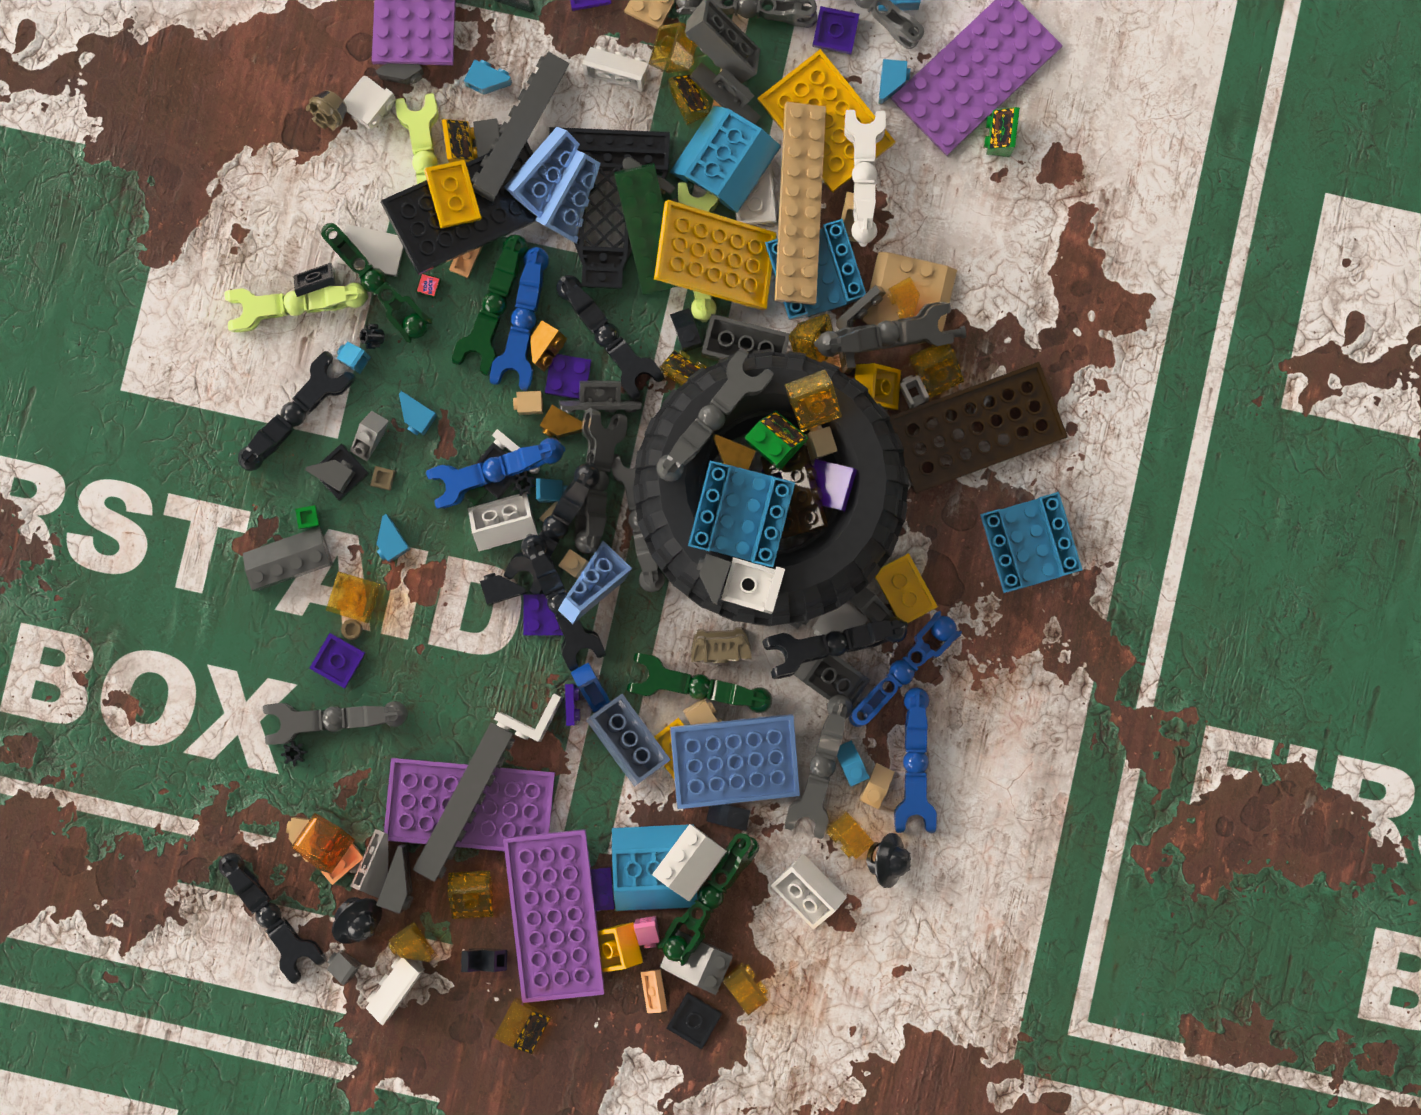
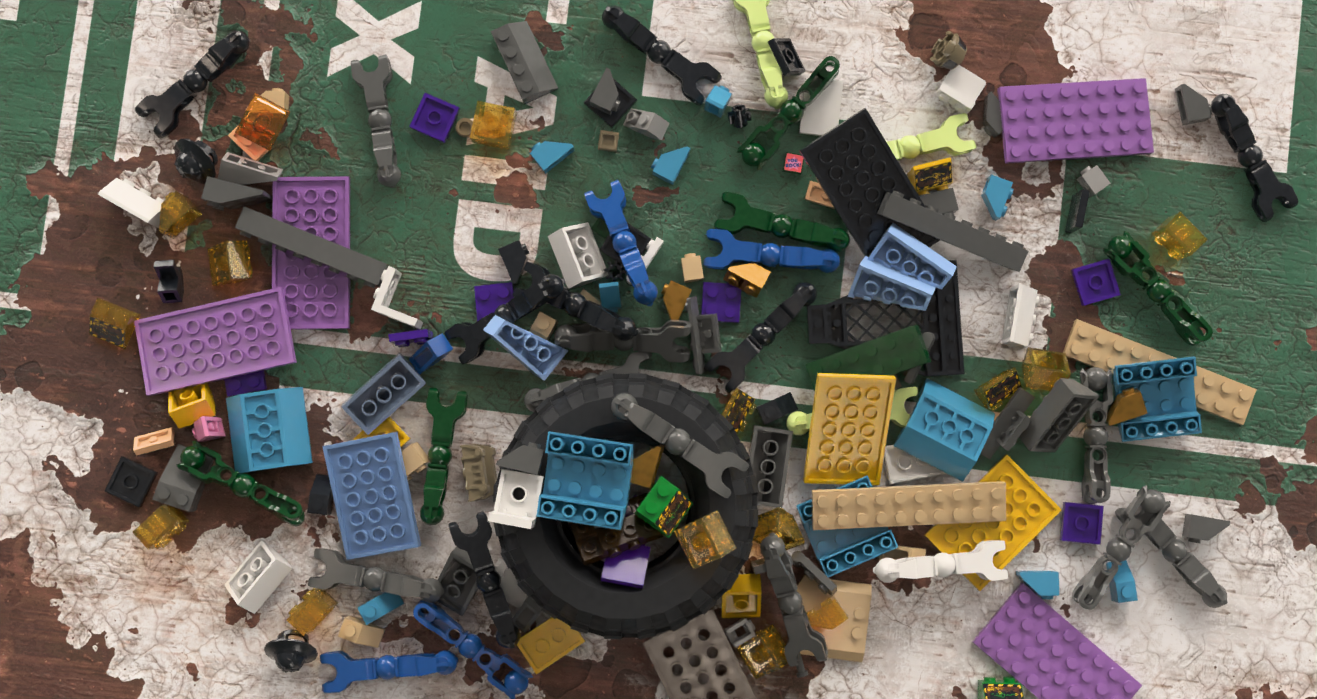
camera: 80 degrees right, 0 degrees up
black gear [281,741,308,766] -> none
green plate [295,505,320,529] -> none
dark grey slope [327,950,362,986] -> none
yellow plate [424,160,481,228] -> none
white slope [652,824,727,902] -> none
dark tan brick [806,425,837,460] -> none

